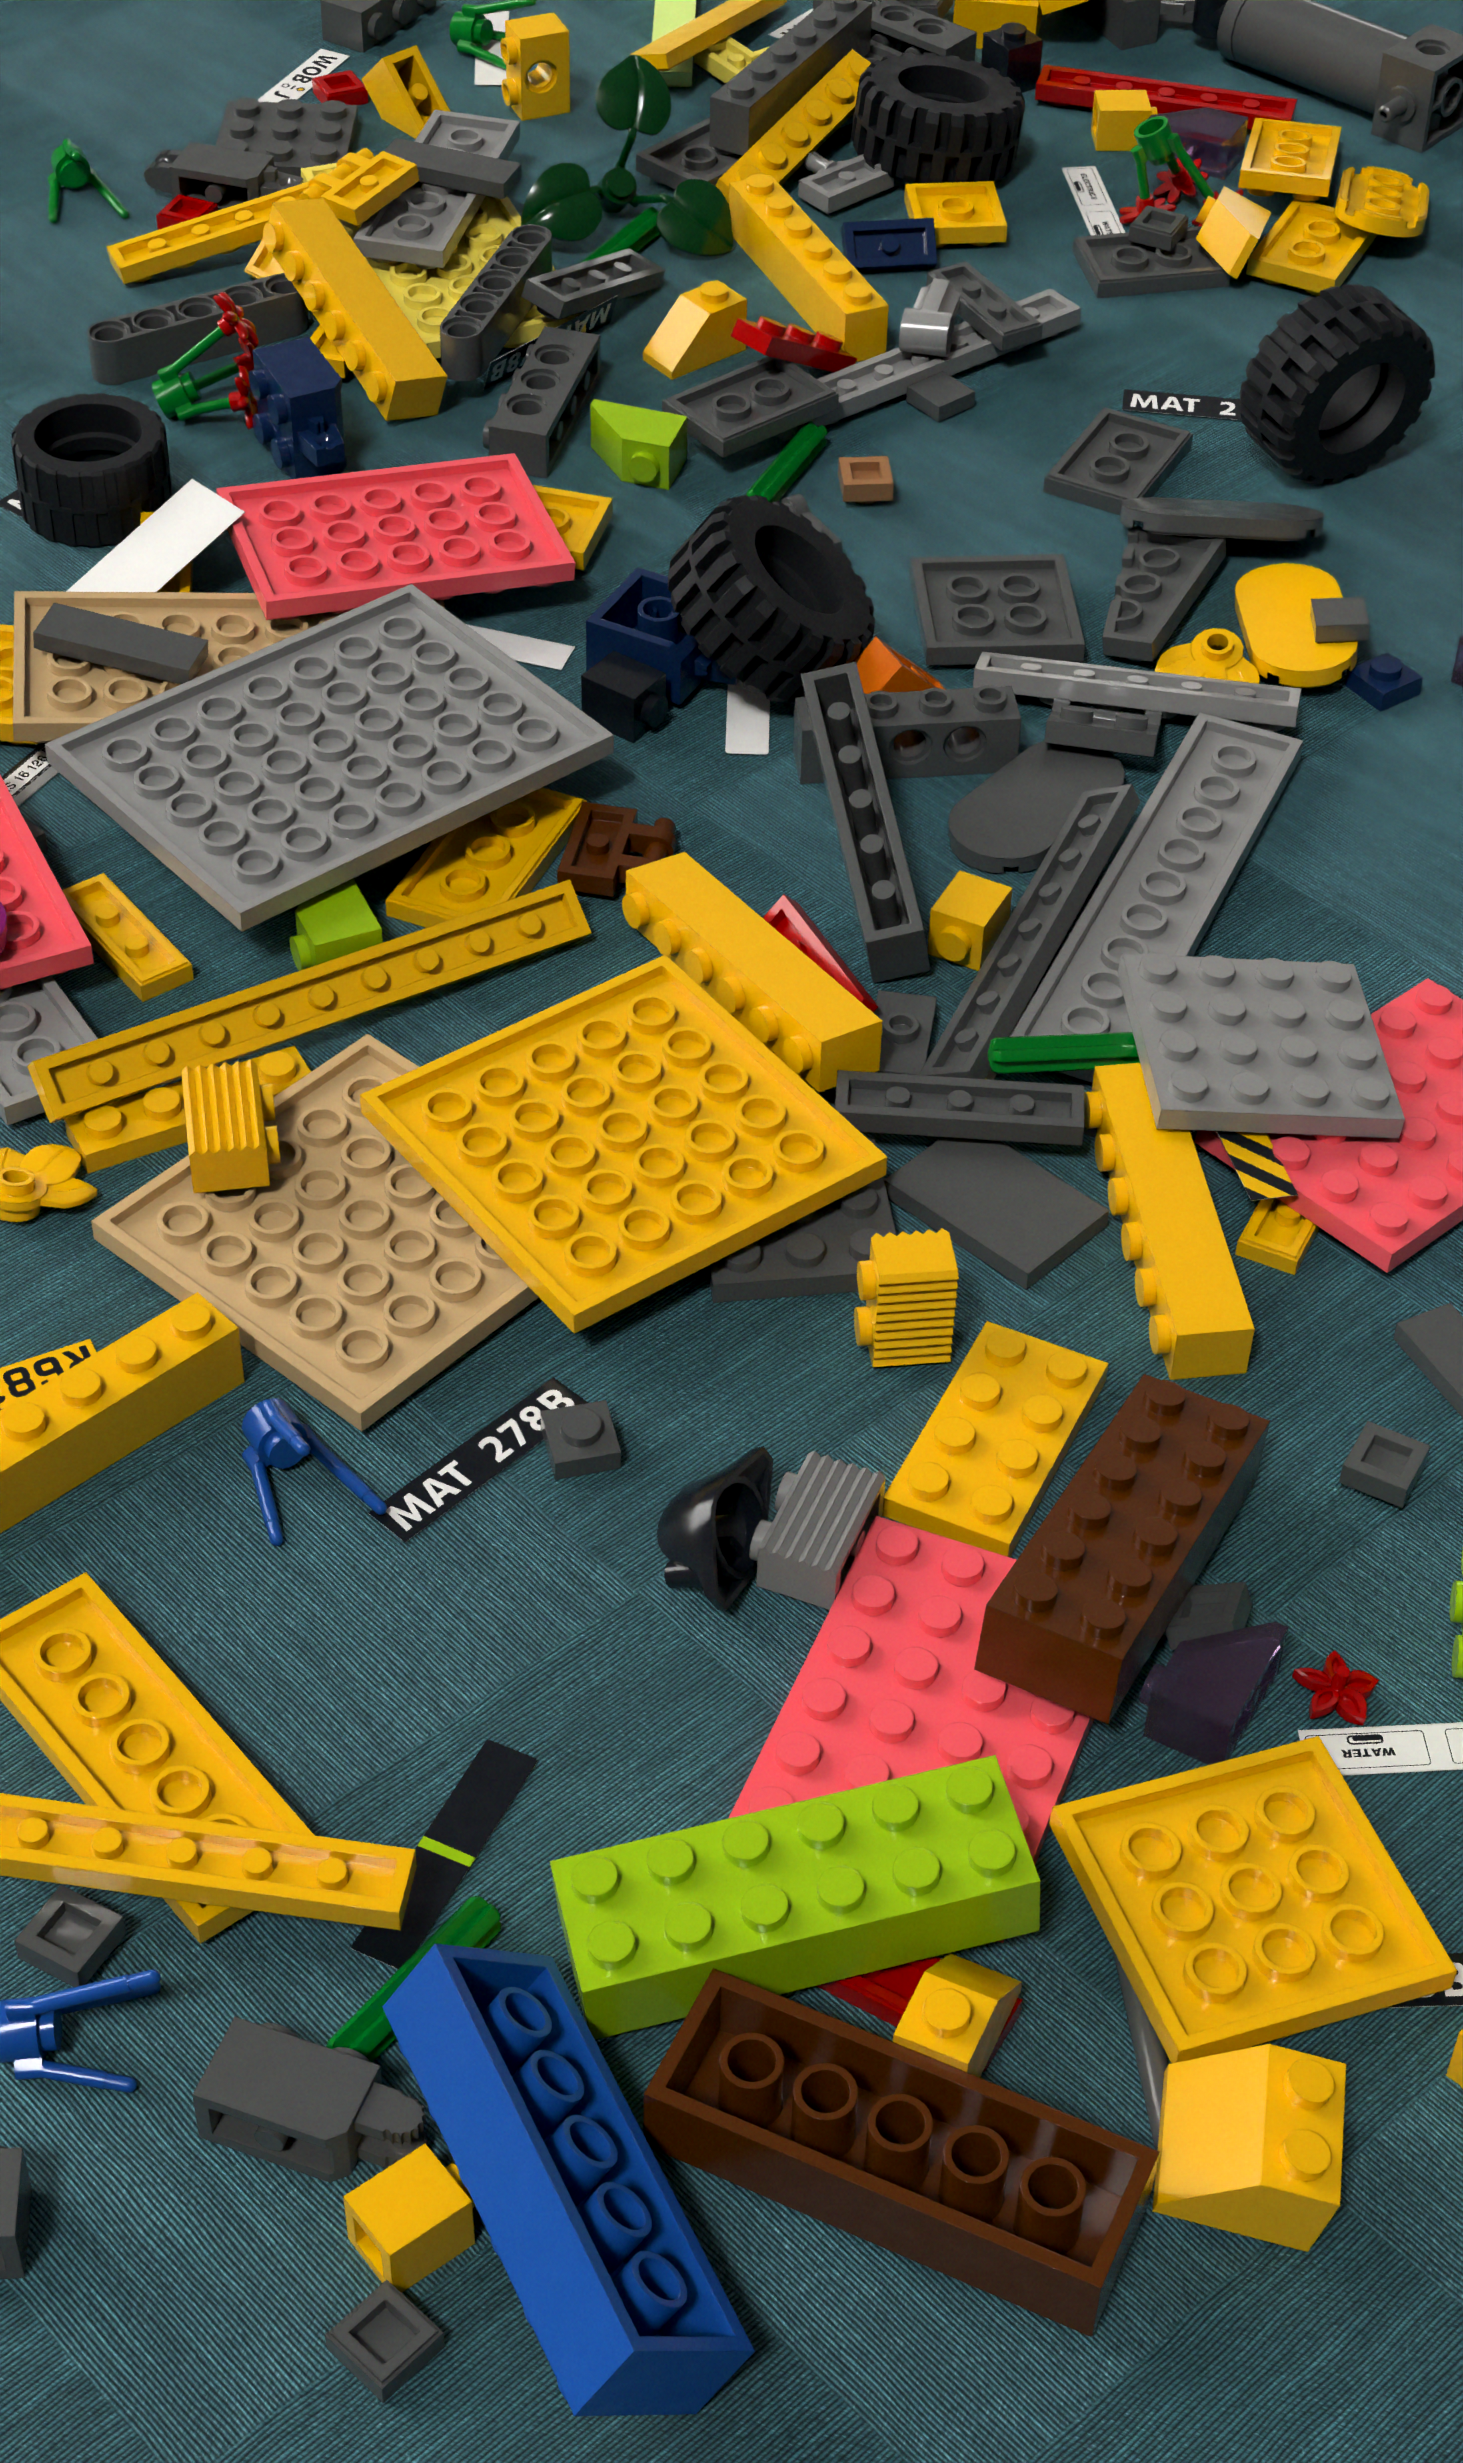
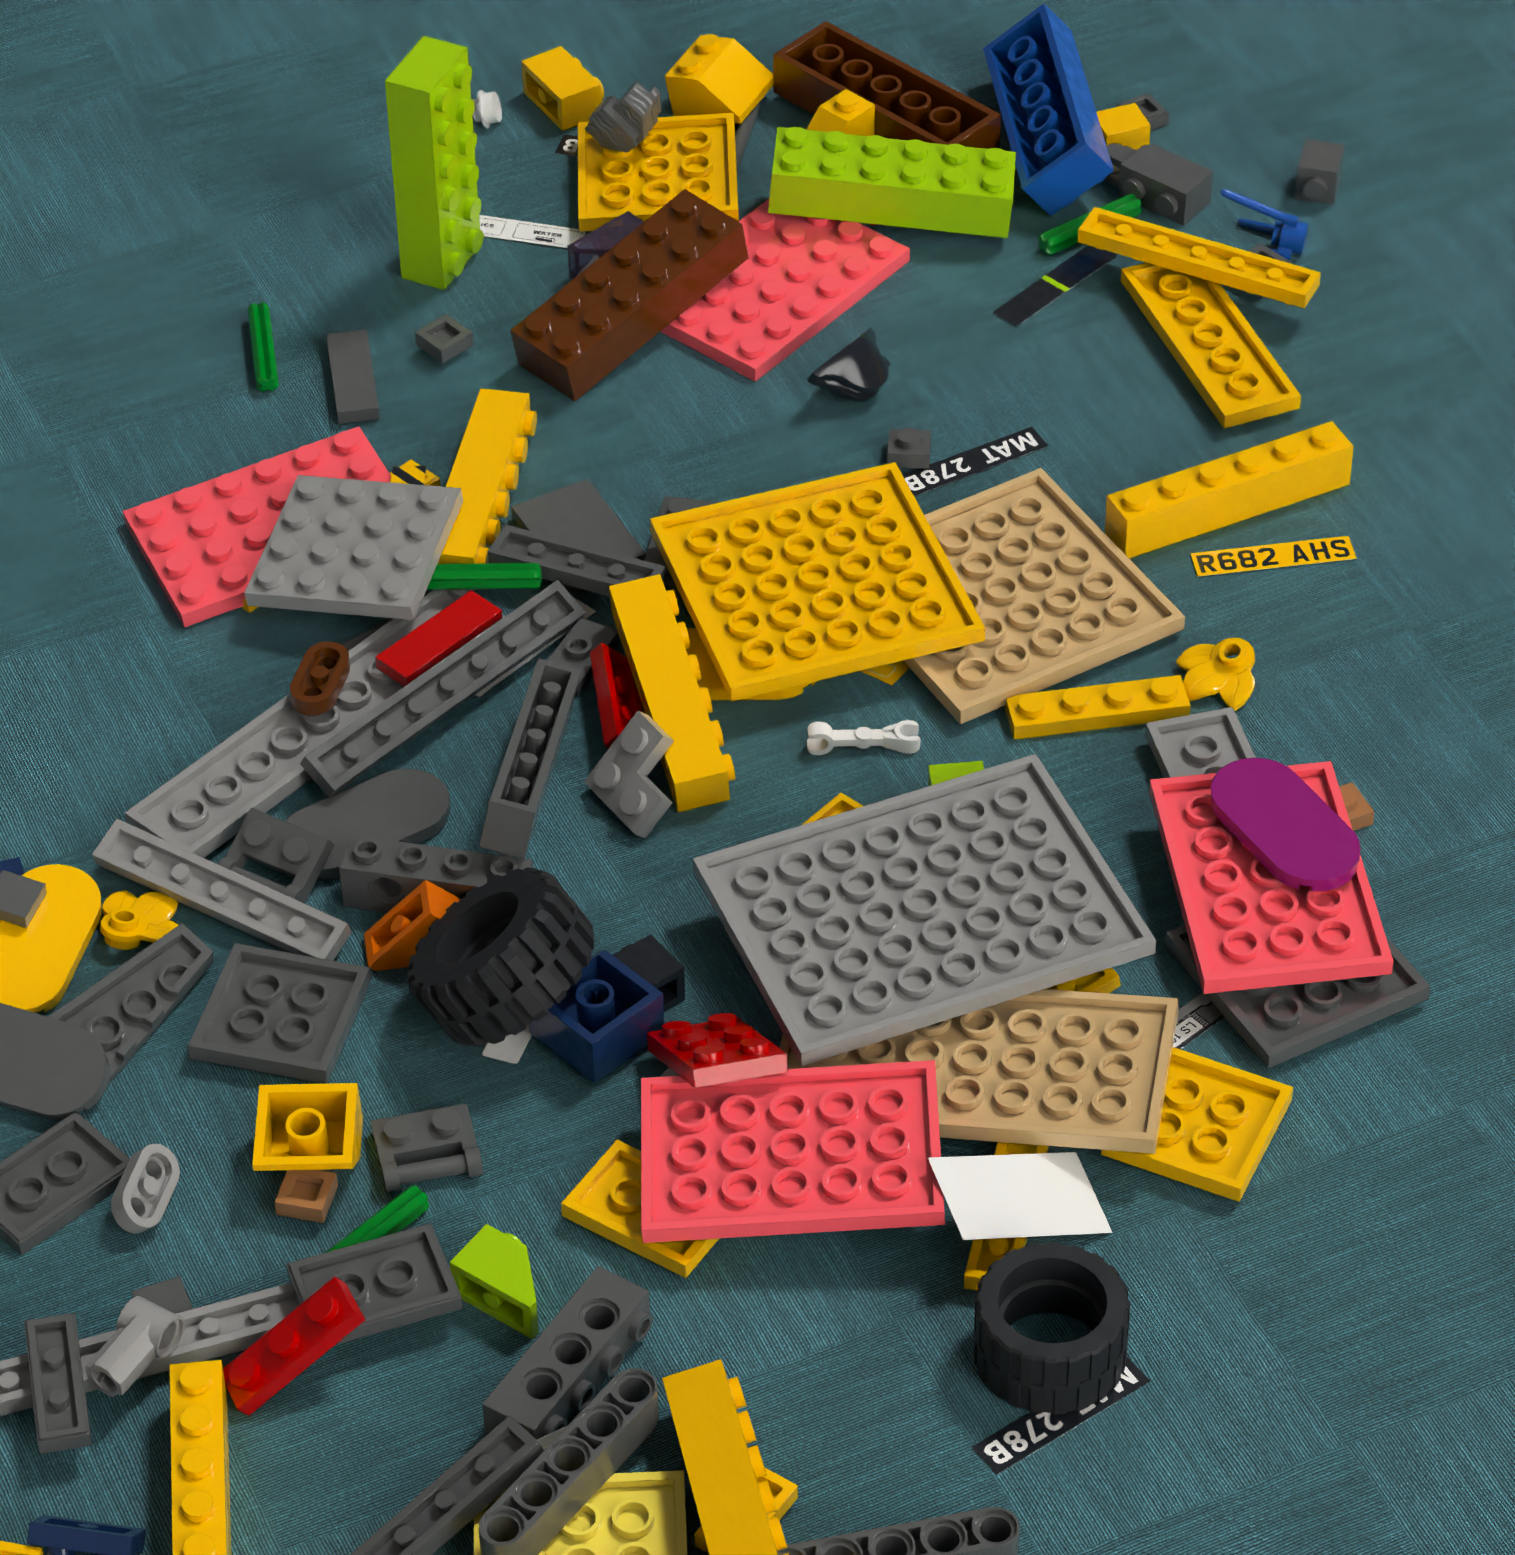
camera: 160 degrees left, 0 degrees up
yellow plate [27,879,591,1124] -> none
dark grey tile [33,603,208,684] -> none
yellow tile [62,873,194,1002] -> none
plant [151,292,259,430] -> none
yellow brick [181,1060,281,1194] -> none
blue plant [242,1398,387,1546] -> none
dark blue hinge [249,337,347,479] -> none
reddish brown plate [557,802,677,897] -> none
yellow slope [643,280,747,380] -> none
light grey brick [749,1451,886,1610] -> none
yellow brick [854,1228,959,1367] -> none
yellow plate [882,1321,1109,1557] -> none
yellow brick [927,870,1012,971] -> none
red plant [1292,1650,1379,1726] -> none
none -> light grey plate [111,1143,180,1234]
none -> yellow slope [252,1083,363,1171]
none -> reddish brown plate [290,642,350,716]
none -> red tile [375,590,503,687]
none -> light grey plate [584,711,674,838]
none -> dark grey hair [585,80,661,153]
none -> red plate [647,1013,788,1088]
none -> white piece [807,720,921,755]

